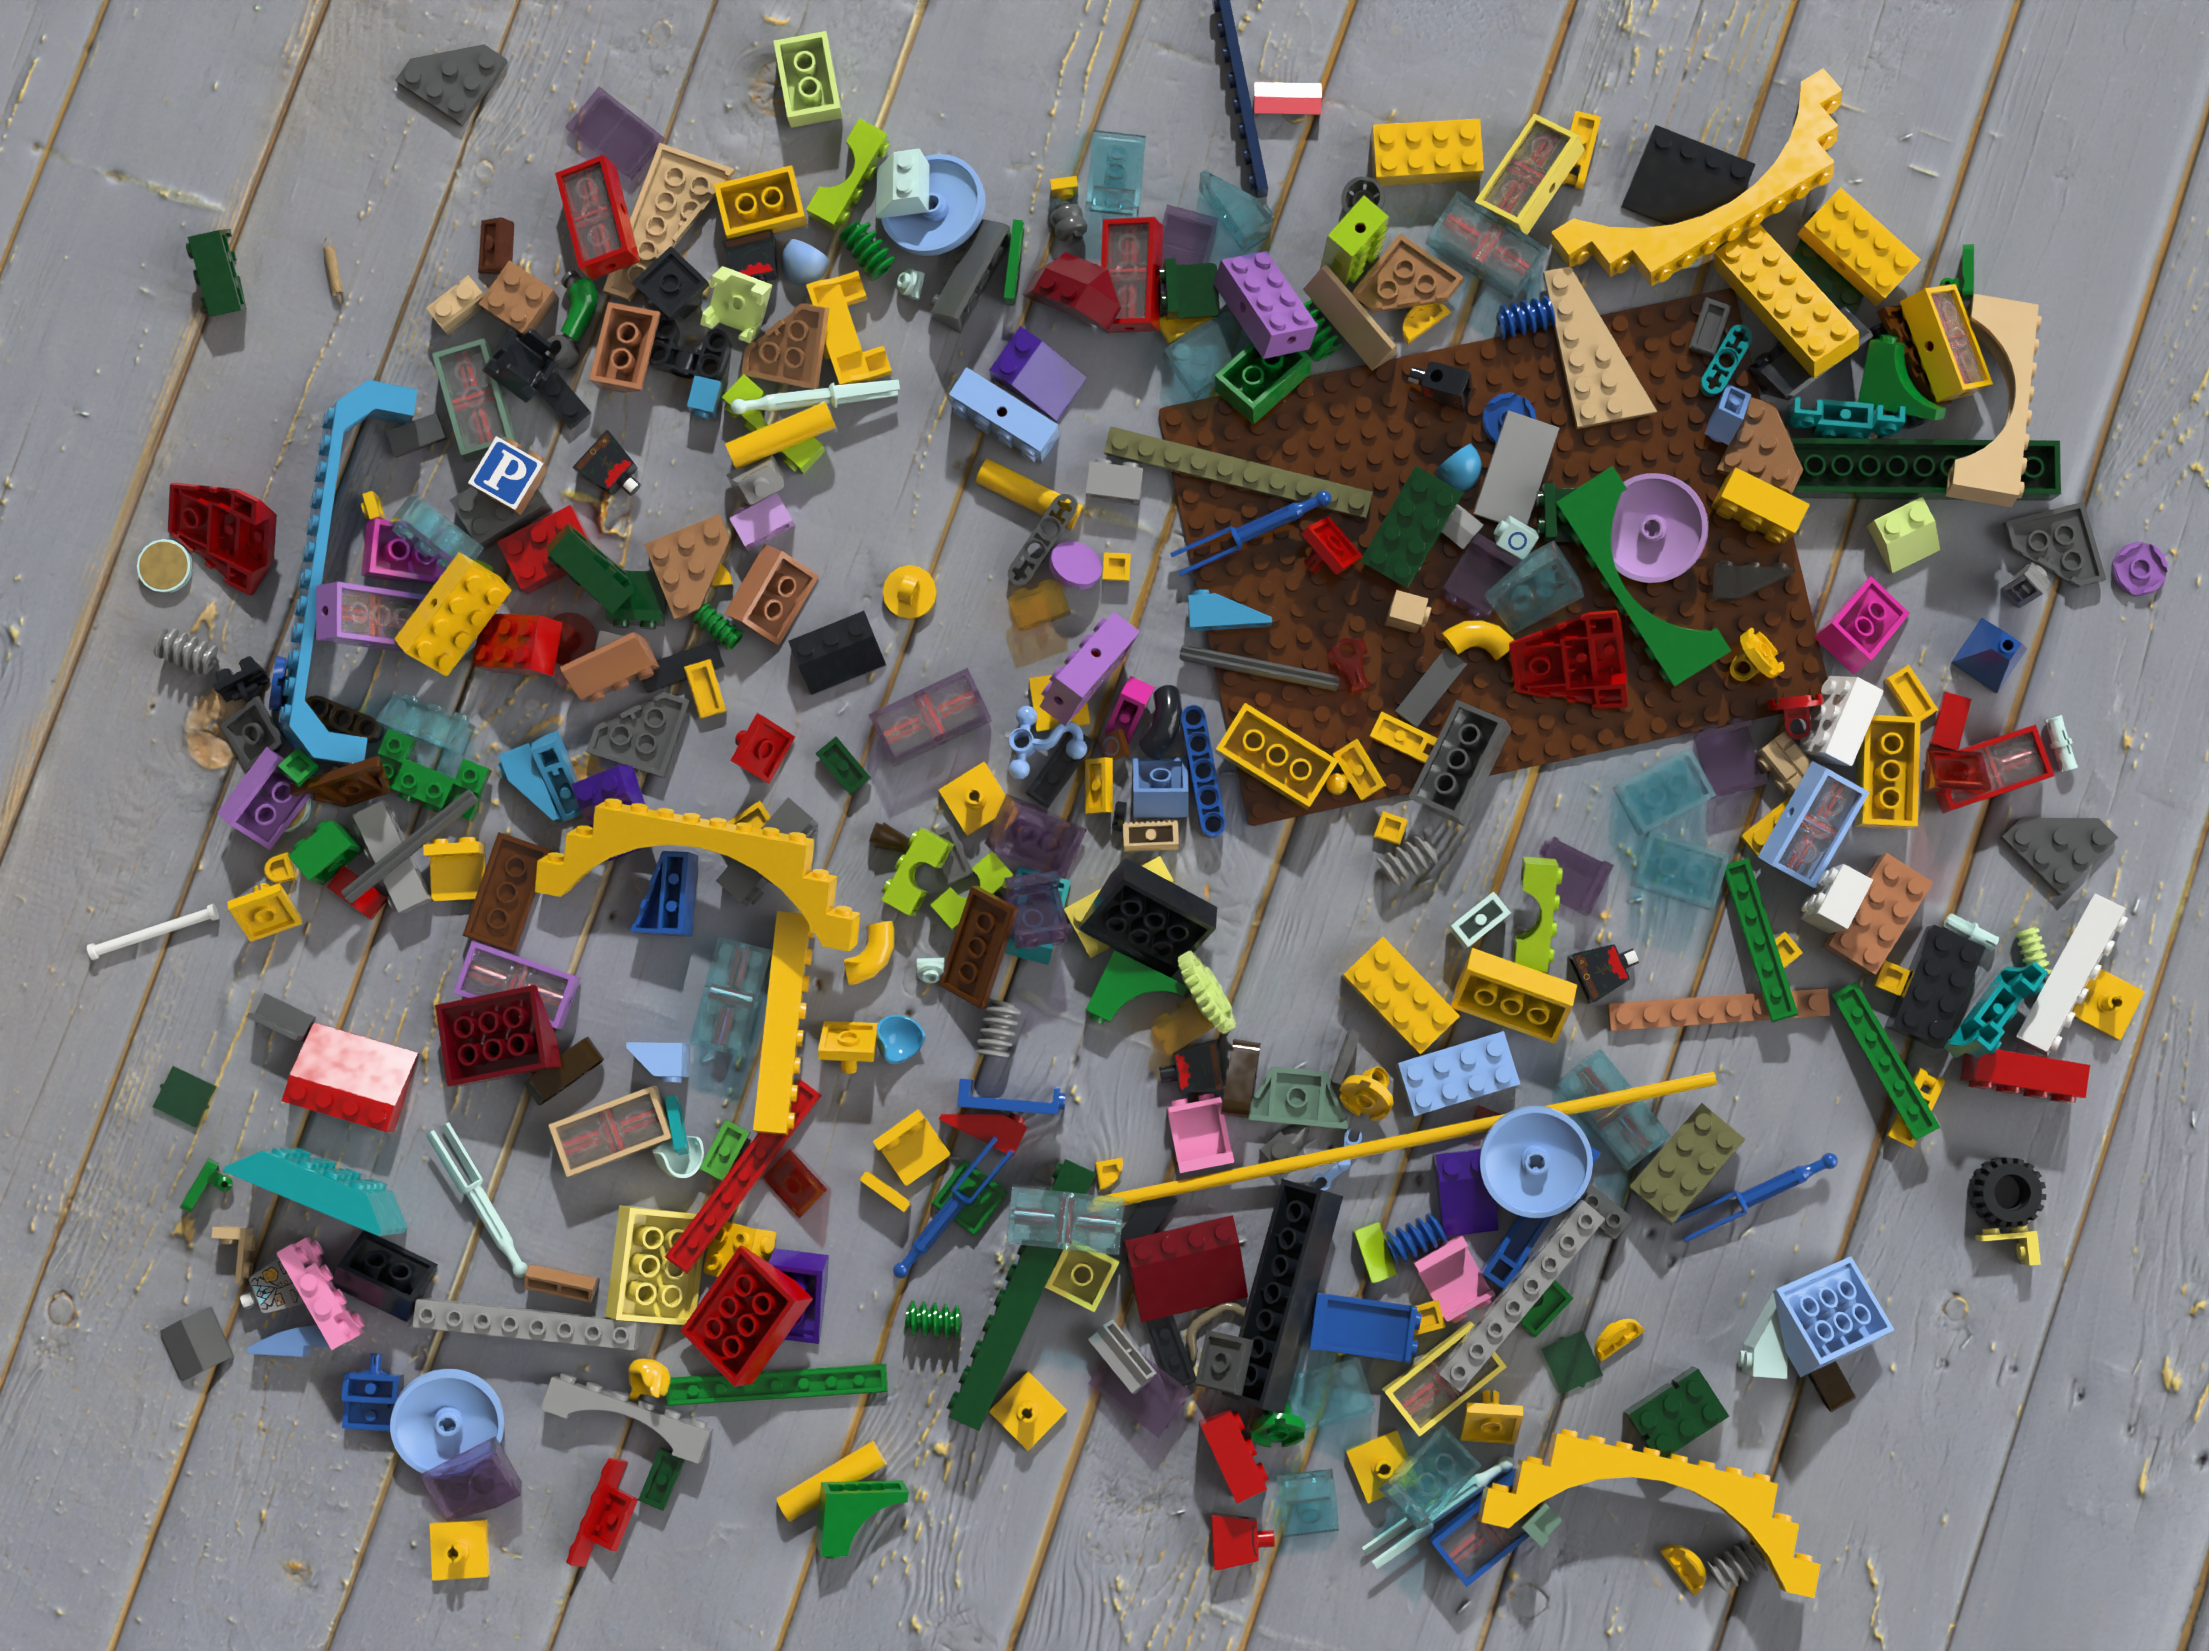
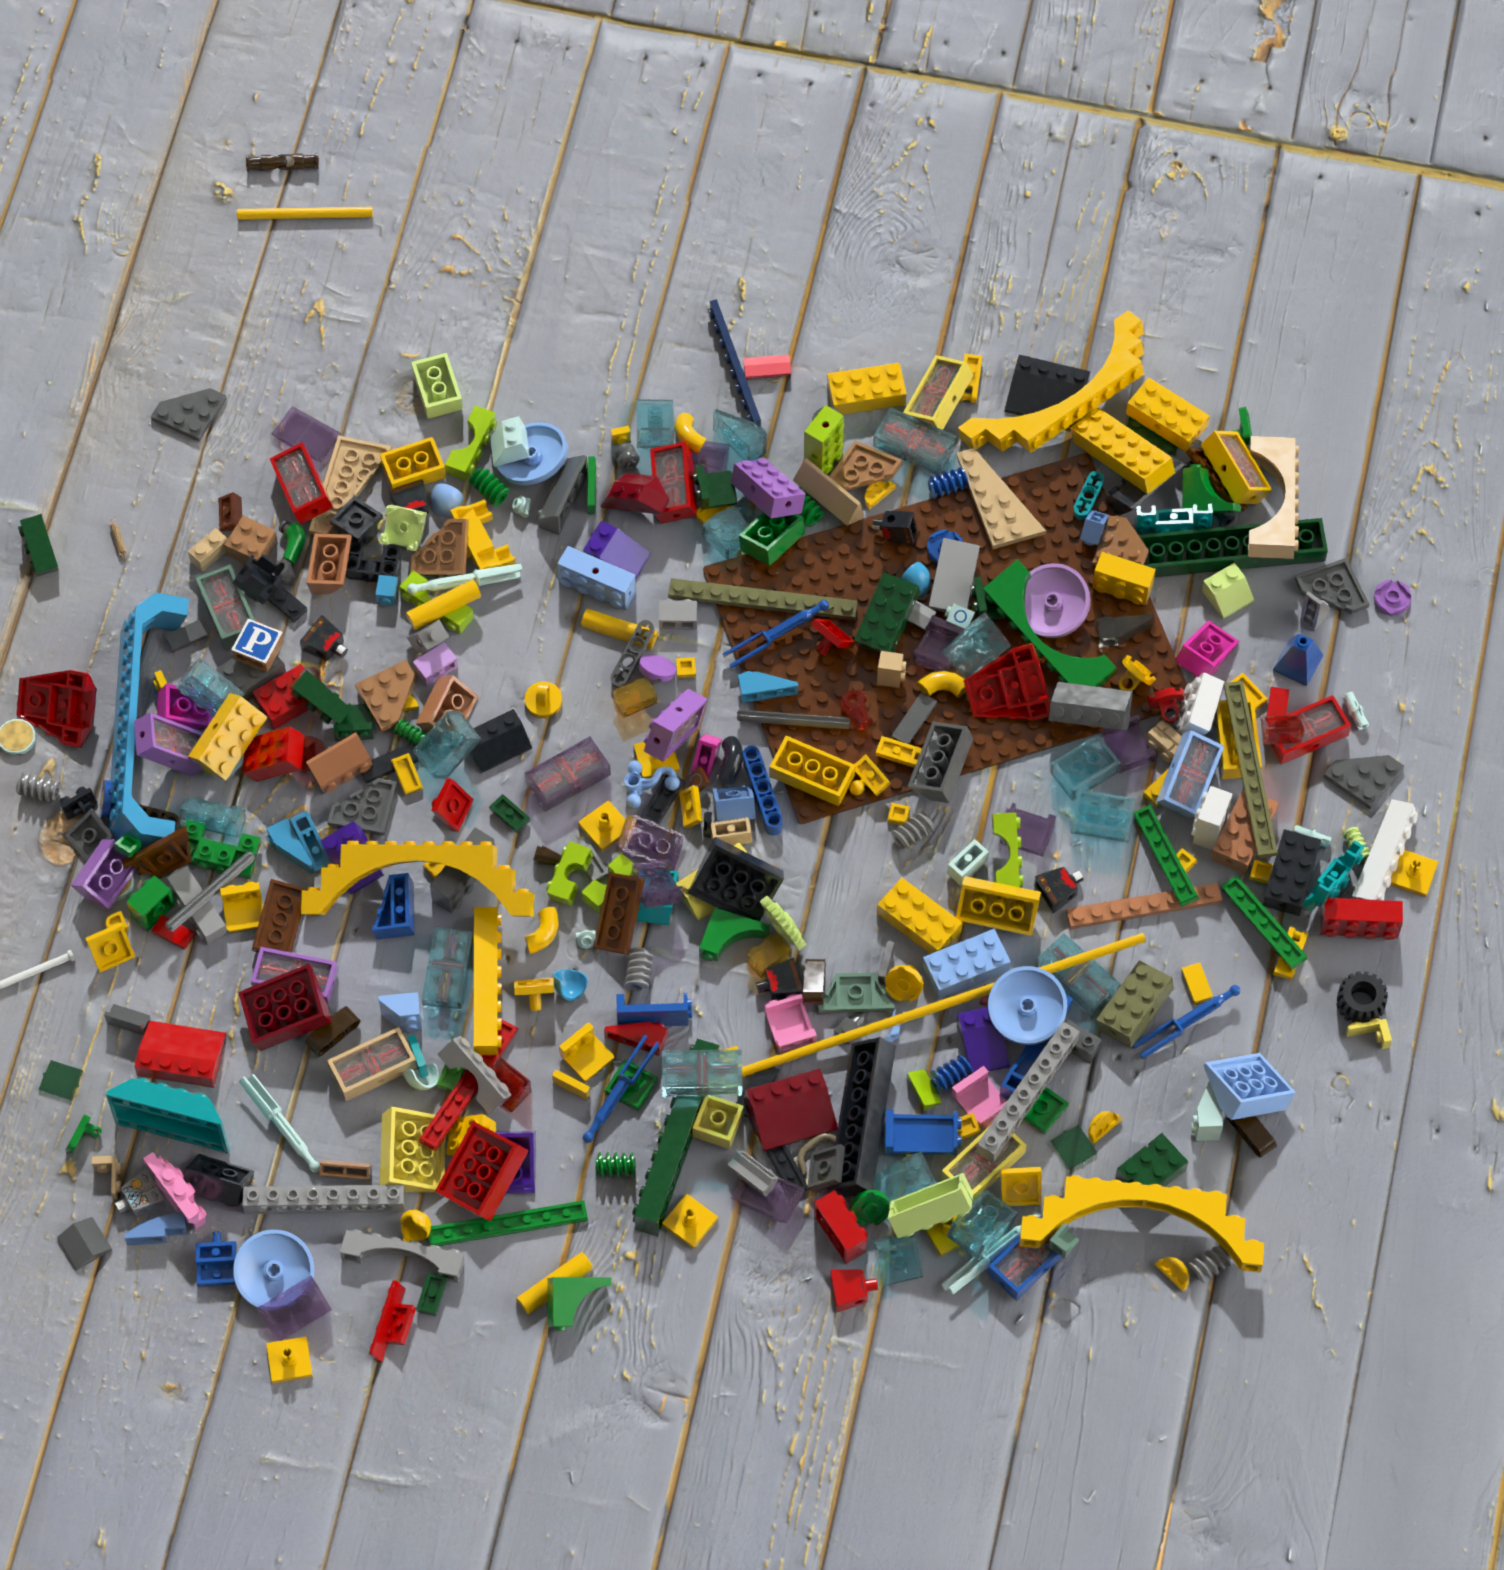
camera: 10 degrees left, 20 degrees down
dark grey tile [1688,297,1731,358] -> none
none -> clear light blue brick [413,711,481,779]
none -> light grey arch [437,1036,512,1114]
none -> yellow cylinder [674,413,706,455]
none -> yellowish green piece [888,1173,973,1238]
none -> dark grey slope [1049,682,1133,730]
none -> yellow tile [1181,963,1213,1005]
none -> olive plate [1224,681,1278,858]

